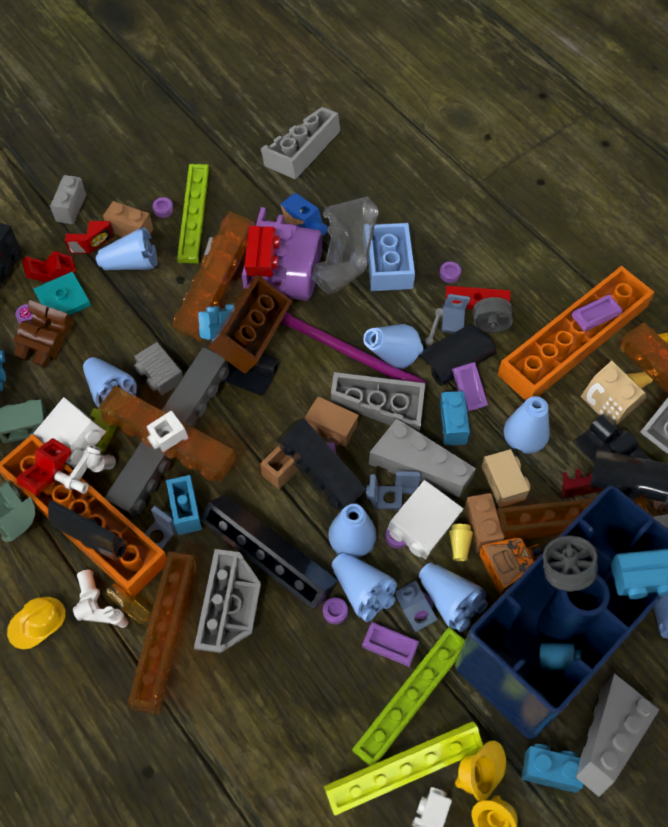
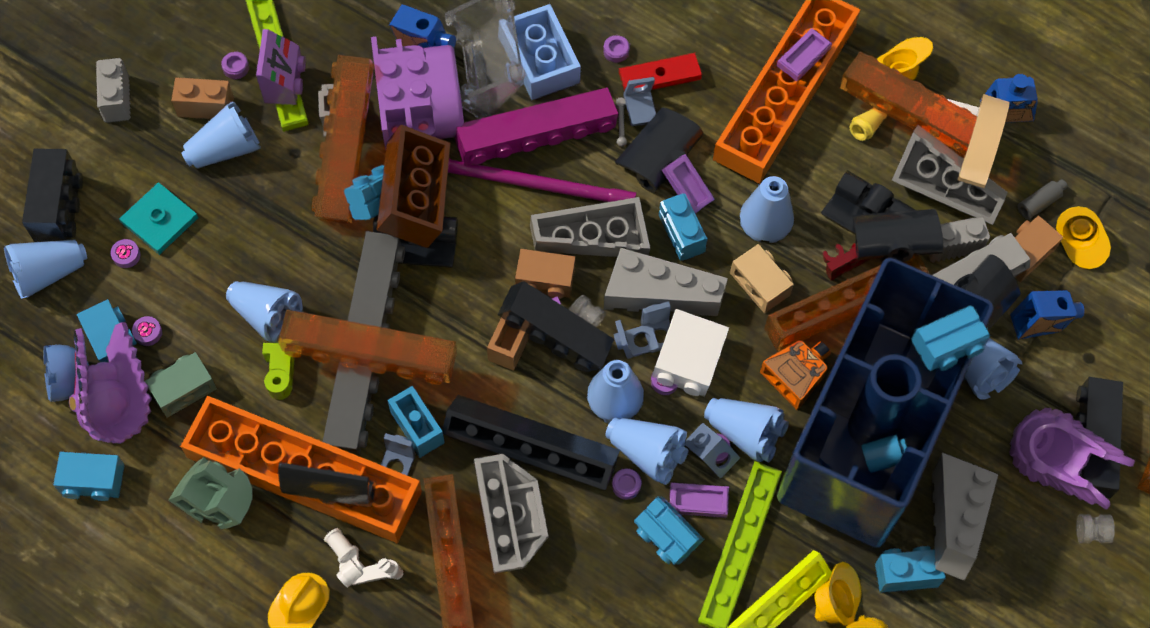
camera: 20 degrees left, 5 degrees up
reddish brown hips [13,300,75,368] -> none
red slope [17,438,72,495] -> none
red slope [22,251,76,282] -> none
white brick [33,397,106,468] -> none
white pin [54,445,116,494] -> none
slope [65,221,114,254] -> none
clear yellow axle [106,583,150,624] -> none
light grey brick [134,342,183,395] -> none
white brick [146,410,188,452] -> none
red brick [245,226,281,277] -> none
light blue cone [363,324,423,369] -> none
light yellow cone [449,524,473,561] -> none
medium nougat brick [464,493,504,553] -> none
dark grey wheel [473,297,513,333] -> none
dark grey wheel [543,536,598,591] -> none
tan slope [581,360,647,425] -> none
none -> medium lavender tile [132,316,162,346]
none -> medium lavender slope [256,29,306,105]
none -> magenta brick [455,87,618,166]
none -> clear wheel [569,295,606,328]
none -> dark azure brick [634,497,704,564]

